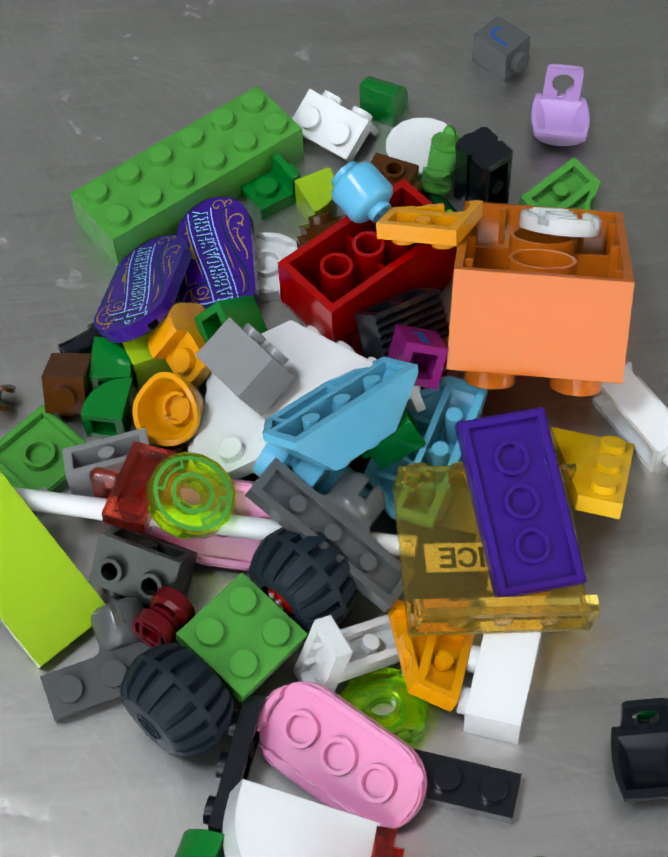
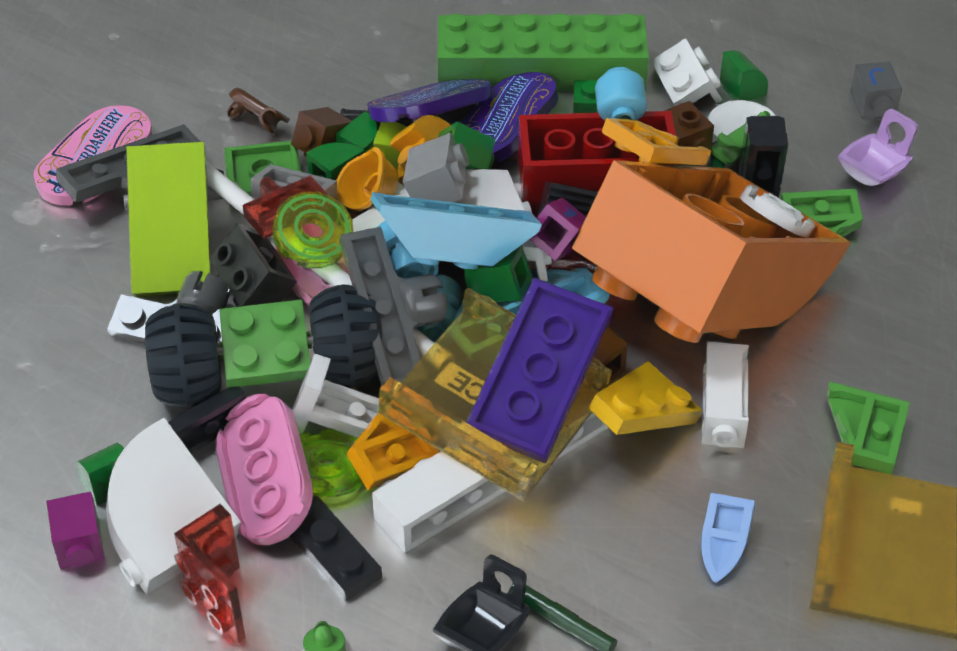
camera: 35 degrees right, 10 degrees down
dark red wheel [131,586,195,648] -> none

